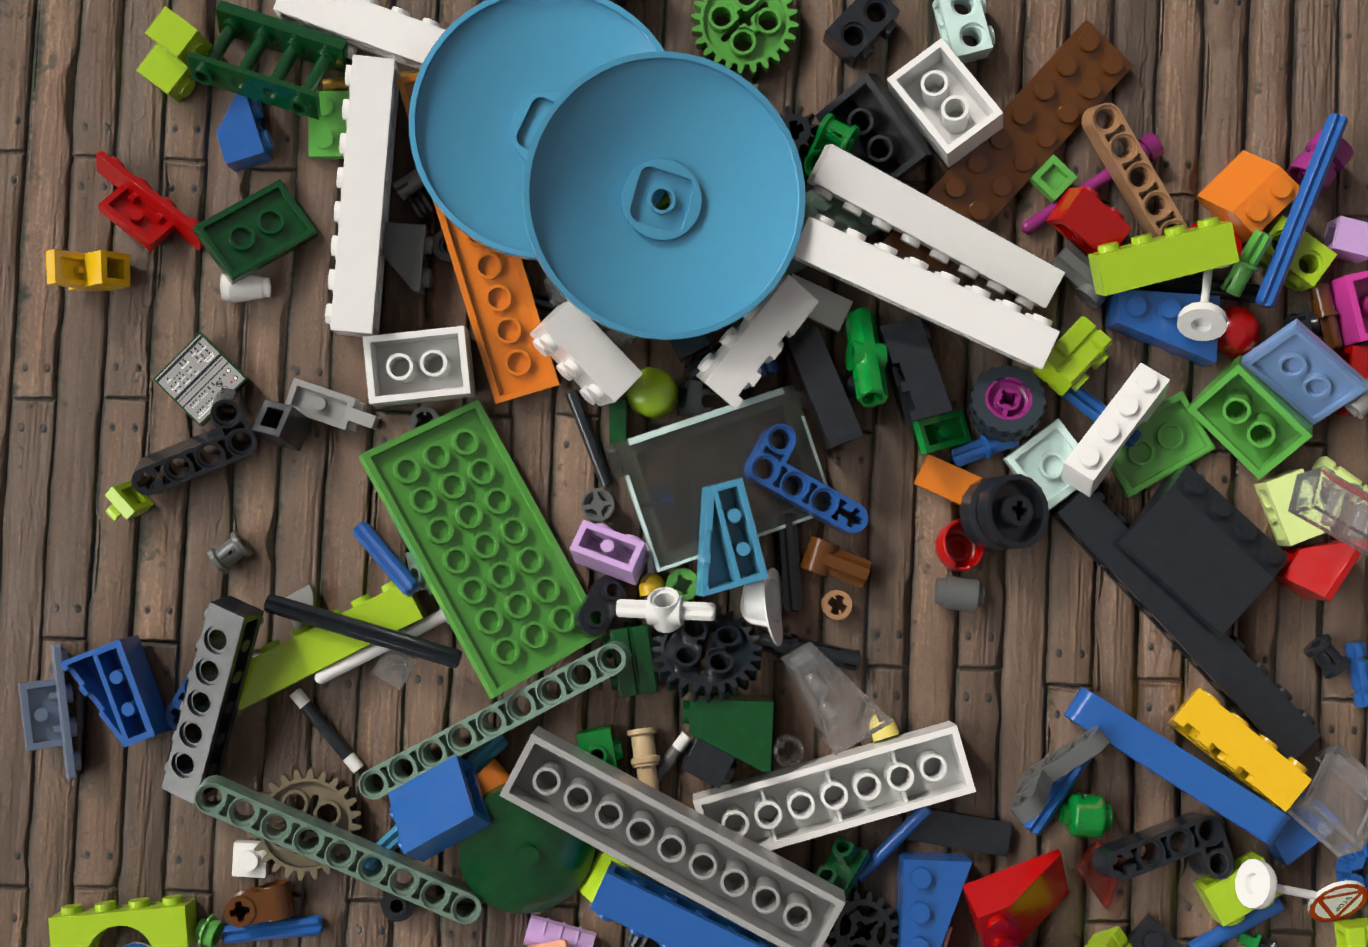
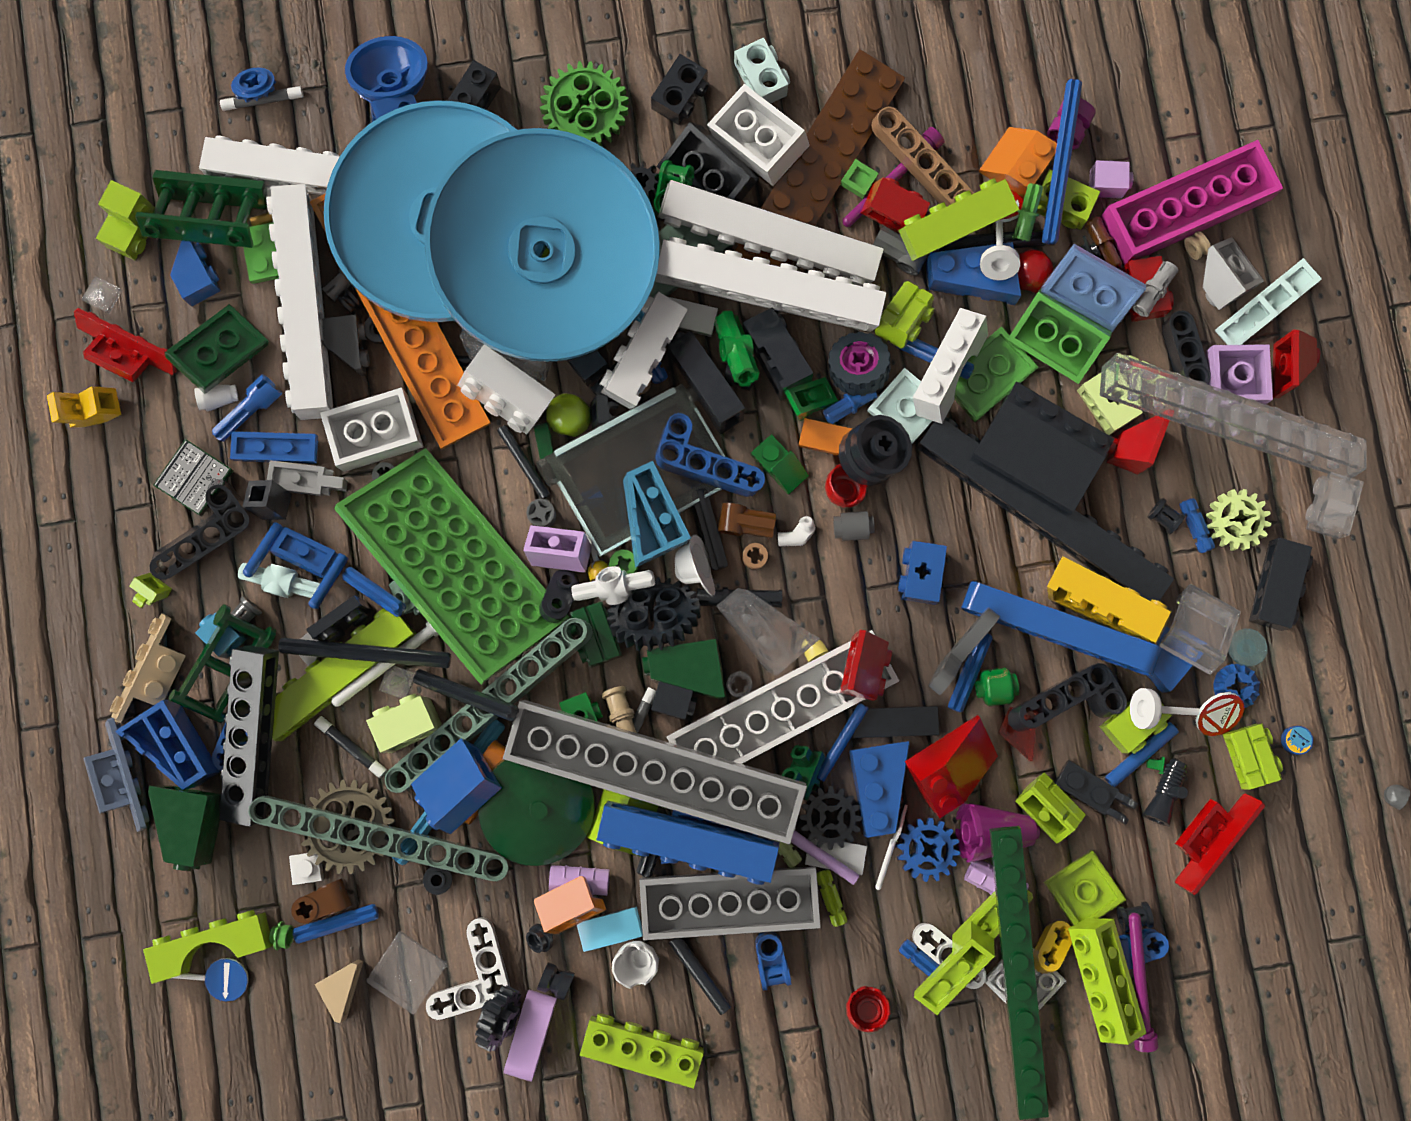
camera: 10 degrees left, 5 degrees down
none -> clear tile [81,276,122,314]
none -> tan bracket [110,613,186,723]
none -> dark green slope [148,785,221,871]
none -> dark green piece [169,604,276,723]
none -> dark azure brick [195,612,248,658]
none -> blue piece [212,374,283,441]
none -> blue plate [230,432,318,464]
none -> light aqua axle [238,563,320,598]
none -> blue plate [243,522,348,609]
none -> black plate [306,595,372,642]
none -> yellowish green brick [366,694,442,753]
none -> black axle [413,669,519,721]
none -> green slope [751,434,809,495]
none -> white arm [778,516,815,546]
none -> red slope [840,629,892,701]
none -> blue brick [898,541,947,605]

